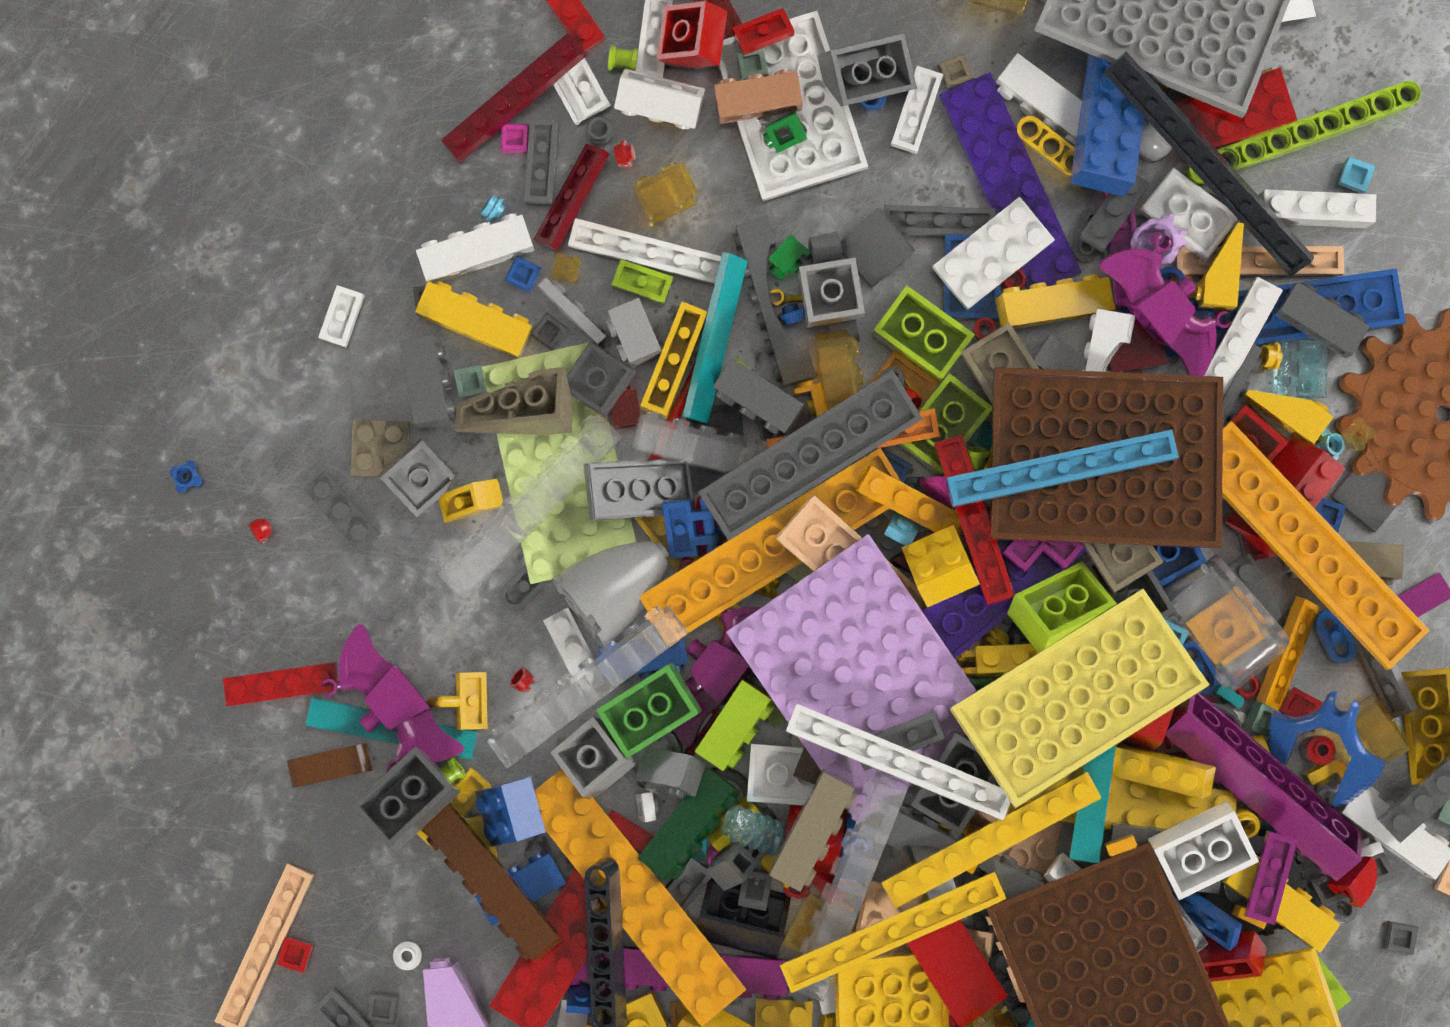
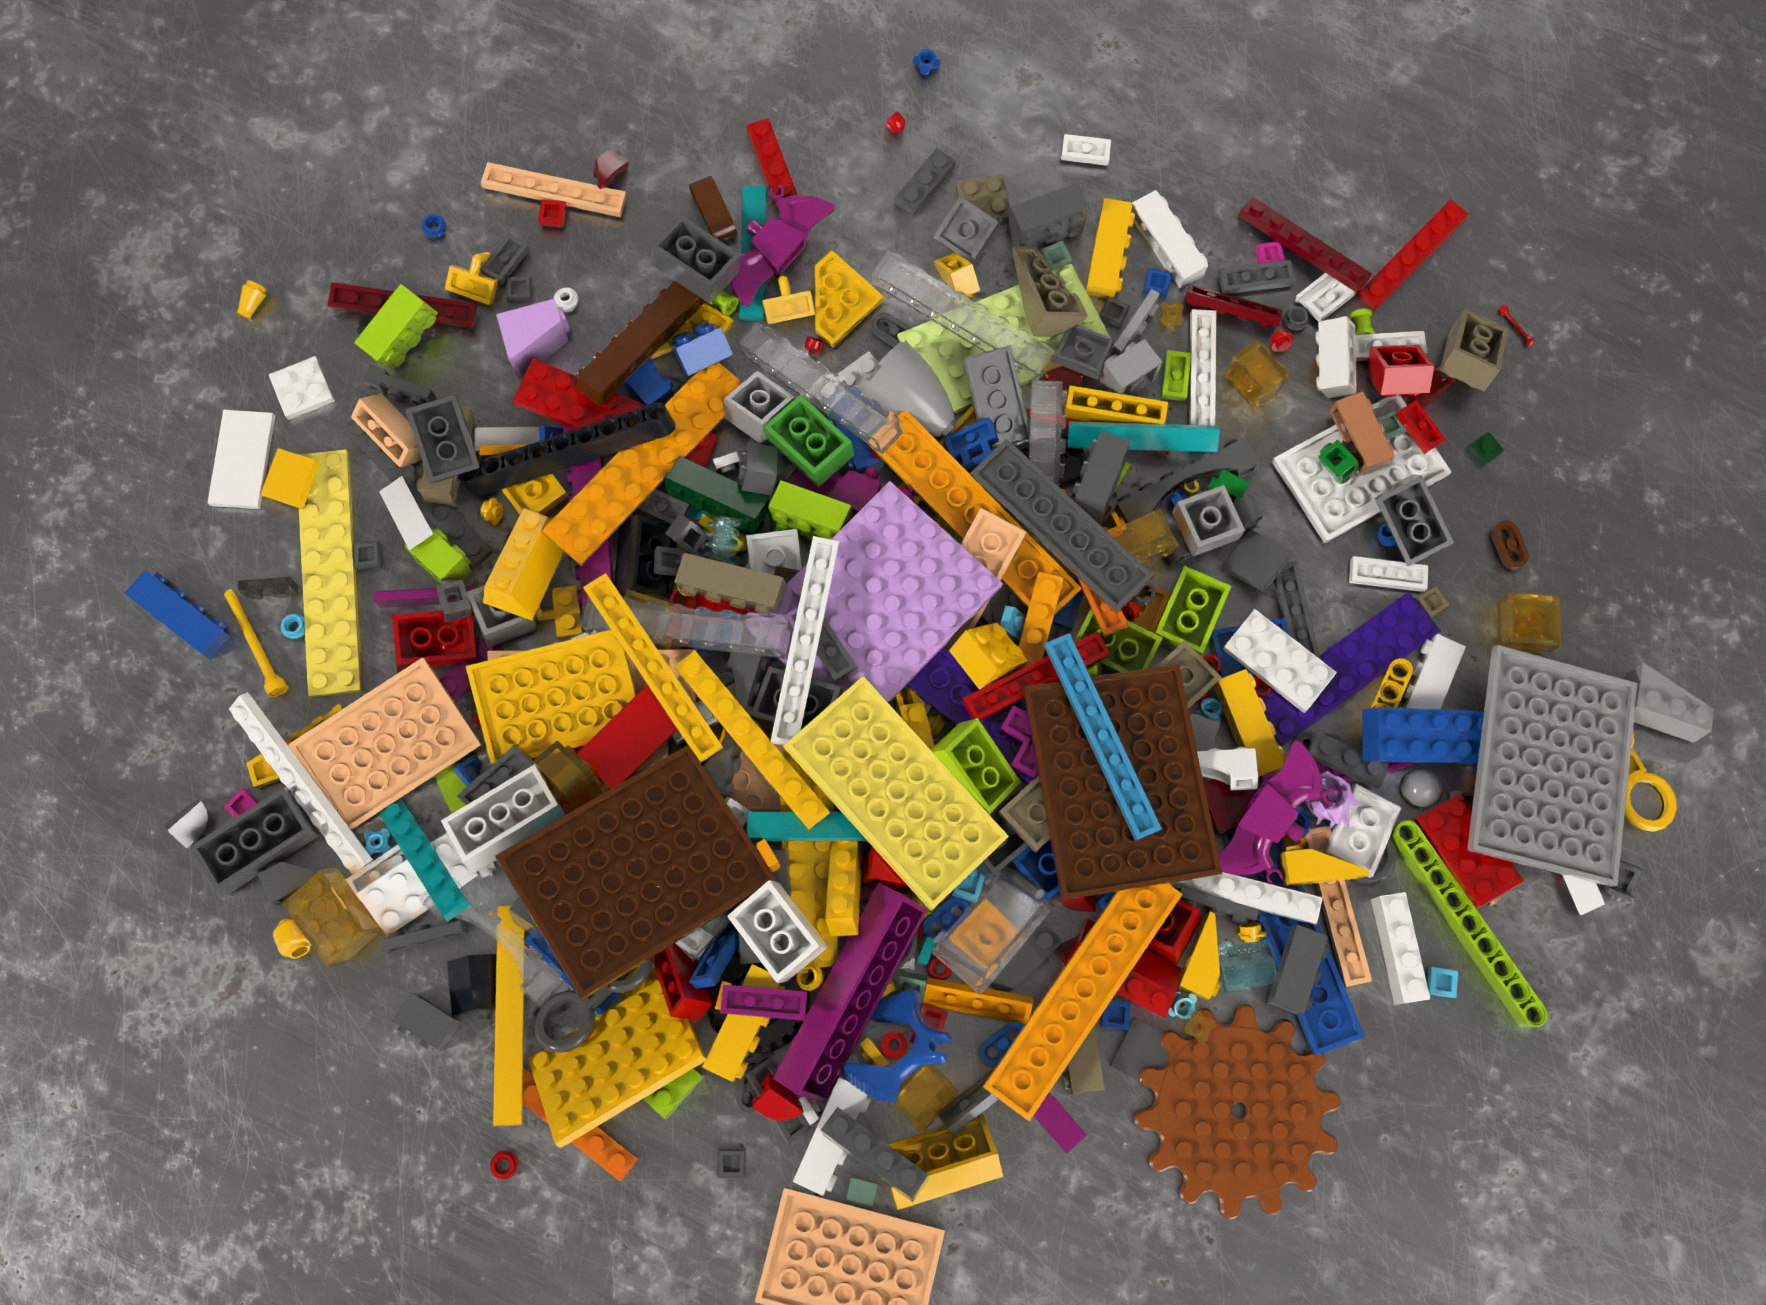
camera: 80 degrees right, 10 degrees down
medium azure plate [480,195,505,222] -> none
black plate [1103,51,1314,277] -> none
none -> slope [593,149,630,189]
none -> yellow plate [815,250,884,348]
none -> medium azure plate [1196,698,1223,723]

